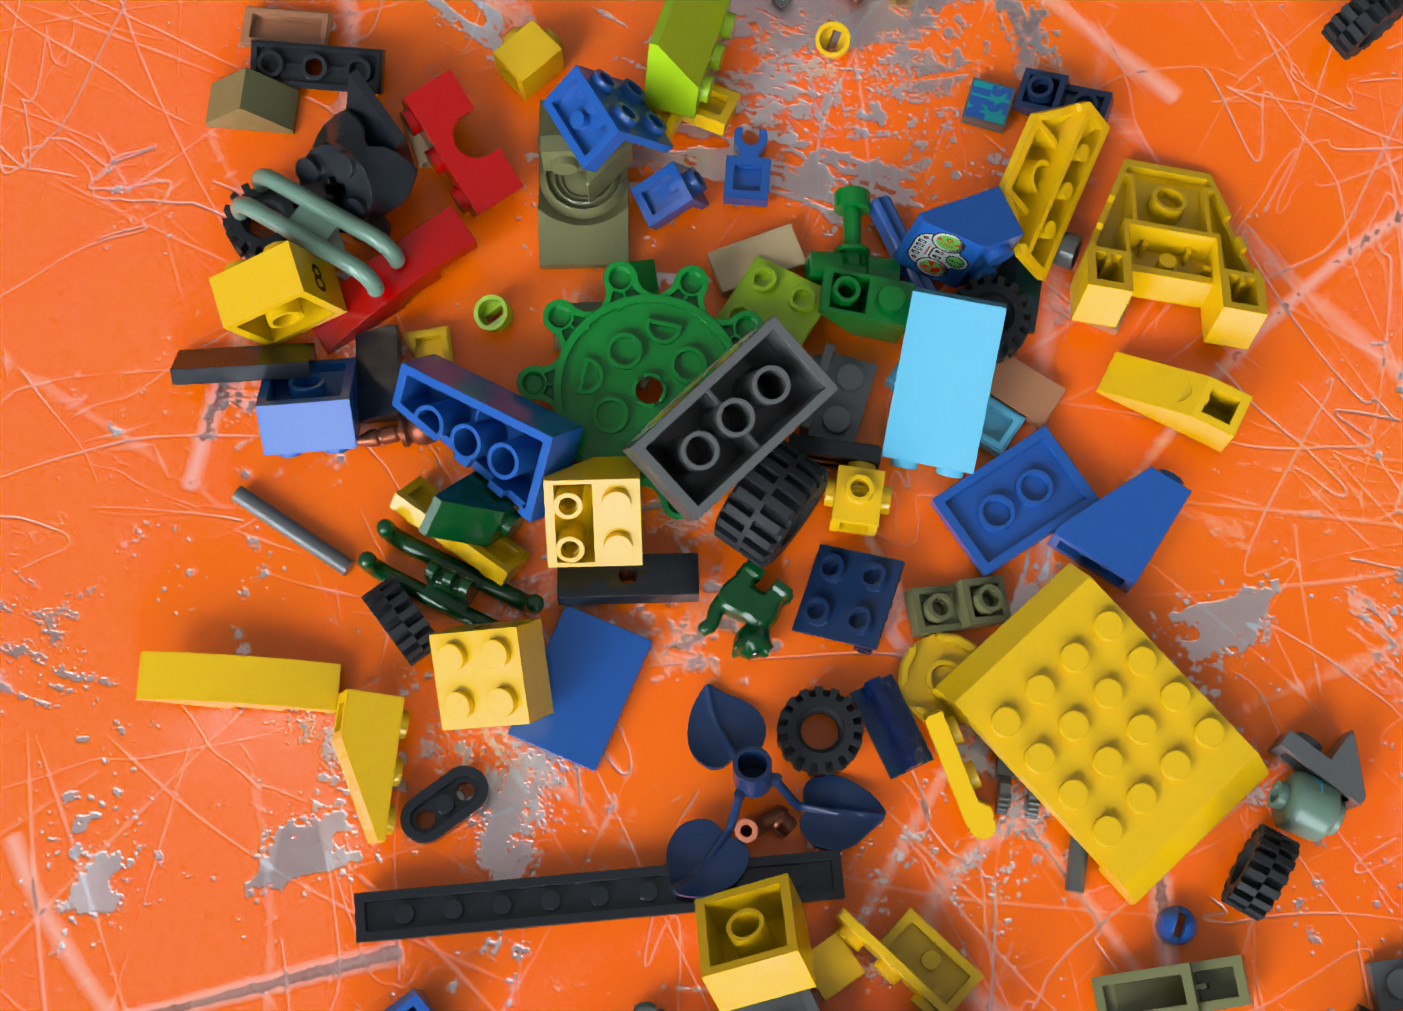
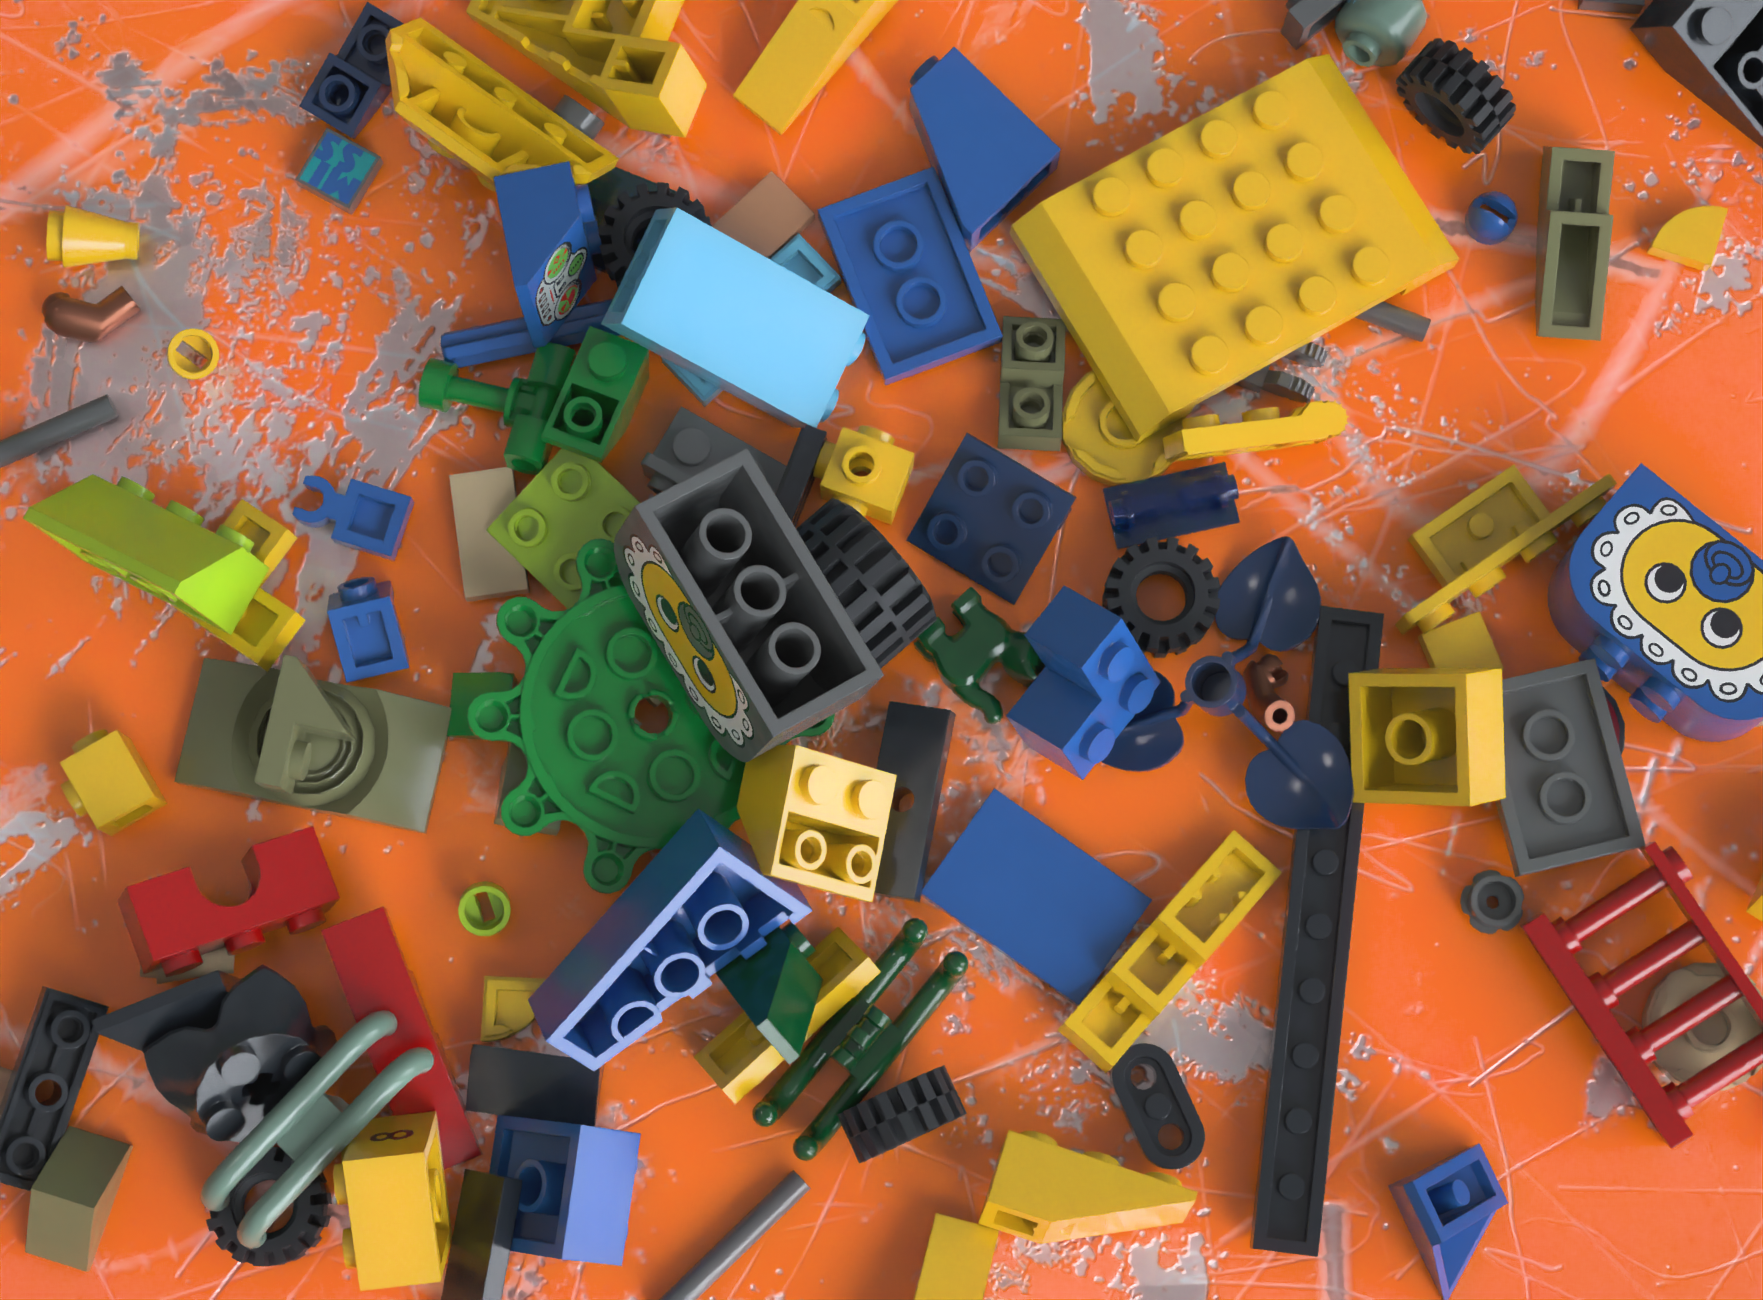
camera: 80 degrees left, 5 degrees up
copper bar [358,415,436,448] -> none
yellow brick [429,618,554,730] -> none
blue bracket [542,64,673,172] -> none
none -> blue brick [1006,585,1161,780]
none -> yellow slope [1057,830,1282,1073]

